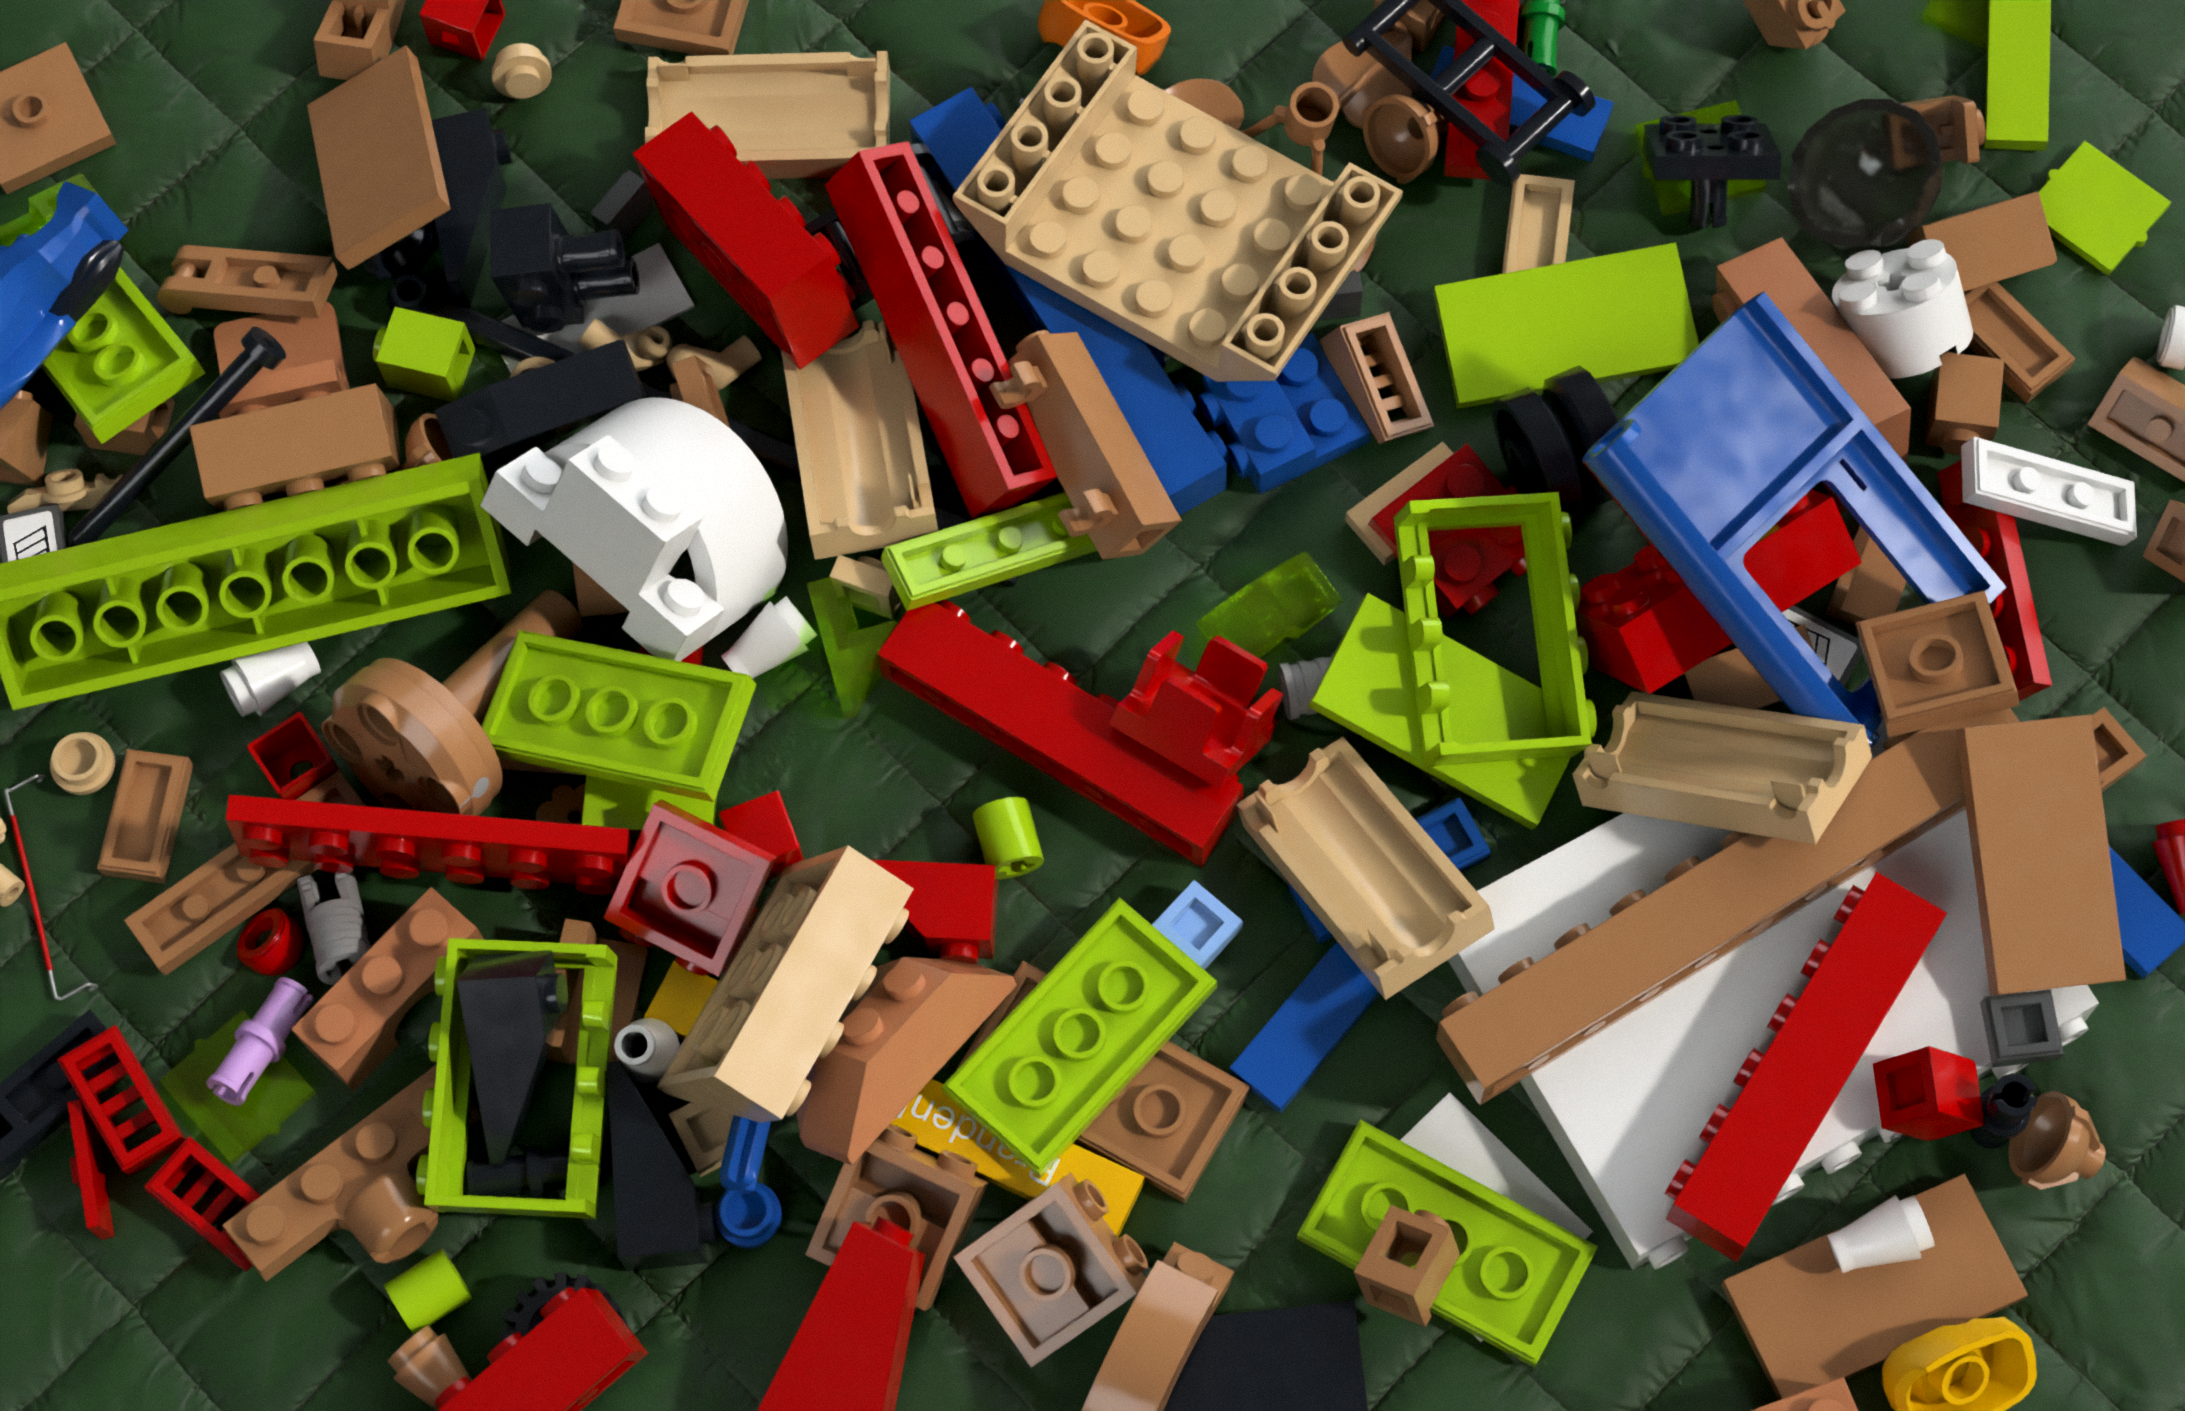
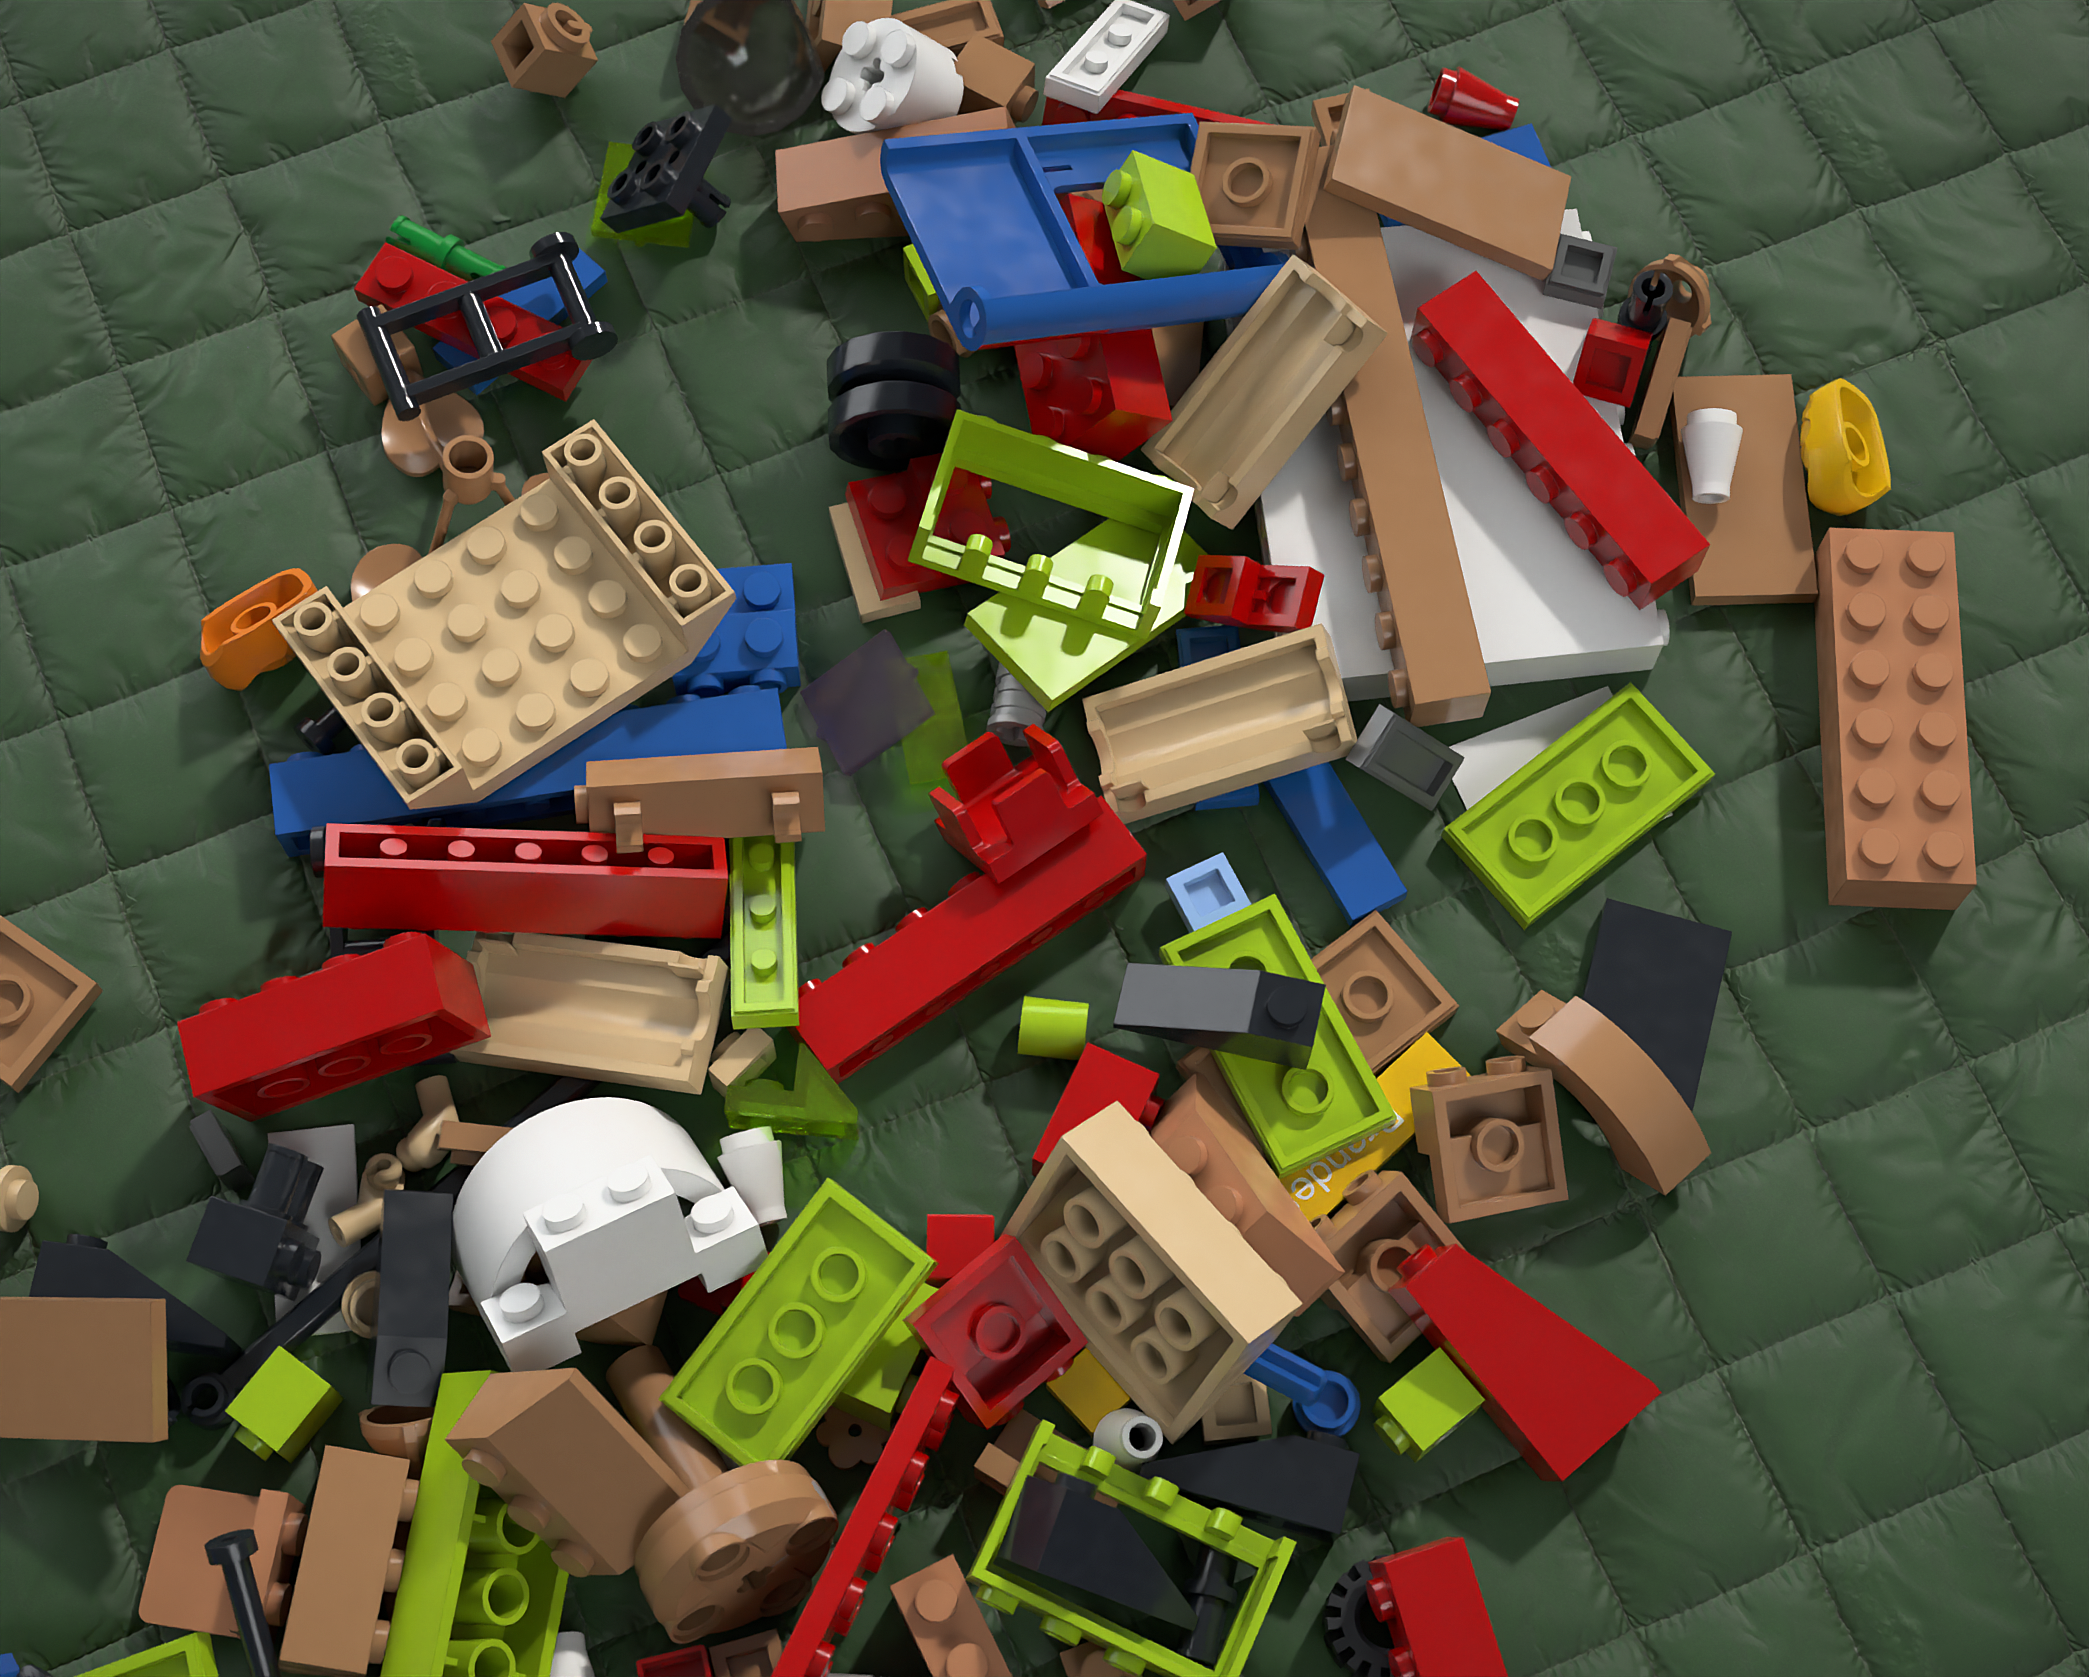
camera: 75 degrees left, 0 degrees up
medium nougat plate [157,245,338,318] -> none
tan gear [645,51,890,179] -> none
medium nougat slope [1320,312,1434,445] -> none
medium nougat brick [1354,1205,1460,1327] -> none
medium nougat piece [1361,94,1448,184] -> none
lime tile [1433,242,1699,409] -> none
tan tile [1502,174,1575,274] -> none
none -> medium nougat slope [445,1368,691,1577]
none -> clear purple piece [800,629,936,777]
none -> lime brick [1102,150,1217,280]
none -> slope [1113,963,1326,1070]
none -> red slope [1184,555,1325,633]
none -> dark grey tile [1346,704,1465,811]
none -> lime brick [1371,1347,1485,1463]
none -> medium nougat tile [1628,317,1693,450]

